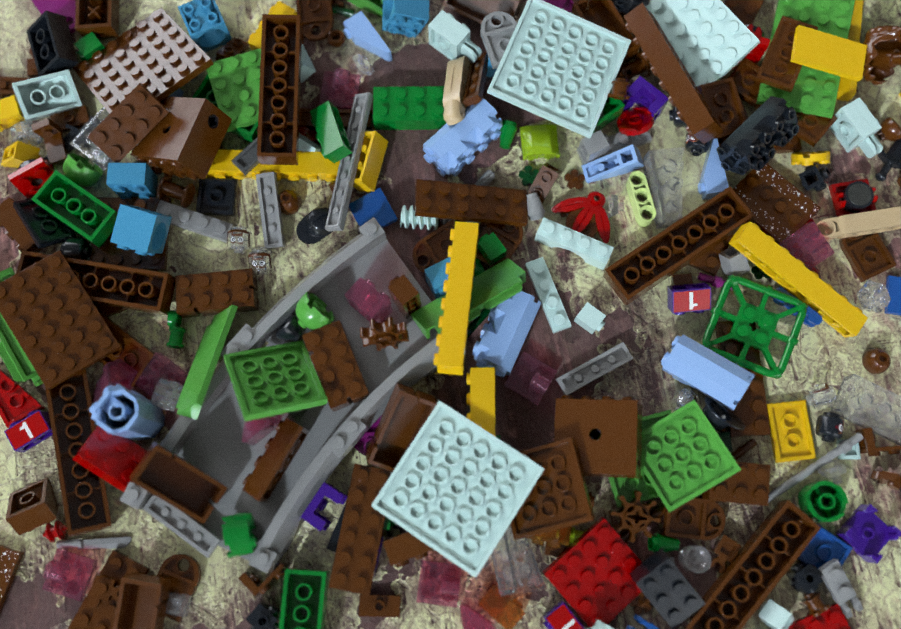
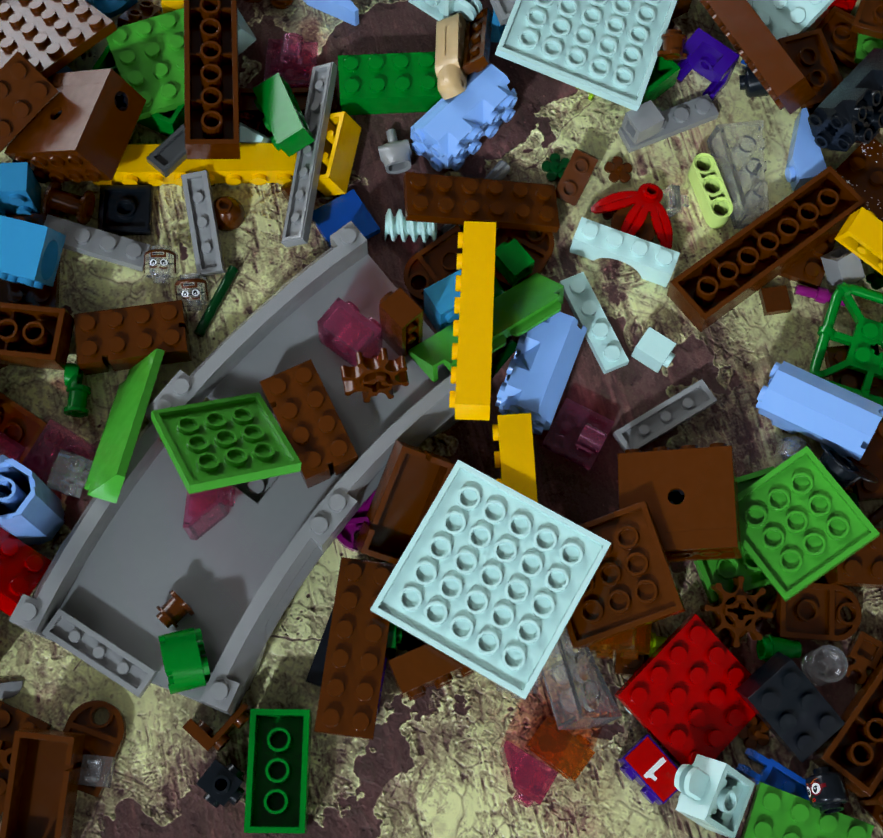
camera: 10 degrees left, 5 degrees down
reddish brown piece [129,441,228,524] -> none
reddish brown slope [242,418,310,502] -> none
black brick [275,315,302,342] -> none
bright green cylinder [295,292,335,330] -> none
black piece [296,207,333,244] -> none
dark purple panel [300,482,348,531] -> none
clear tile [350,53,375,78] -> none
reddish brown plate [359,594,401,617] -> none
clear pink plate [416,560,462,608] -> none
green cone [499,120,518,149] -> none
lime slope [520,124,560,161] -> none
light grey cone [526,192,546,221] -> none
light blue slope [582,144,644,183] -> none
reddish brown hose [616,53,650,83] -> none
red tile [617,107,654,136] -> none
brick [667,282,711,315] -> none
black head [685,132,710,156] -> none
none -> reddish brown brick [156,590,194,628]
none -> dark green bar [194,265,239,337]
none -> light grey piece [378,129,412,174]

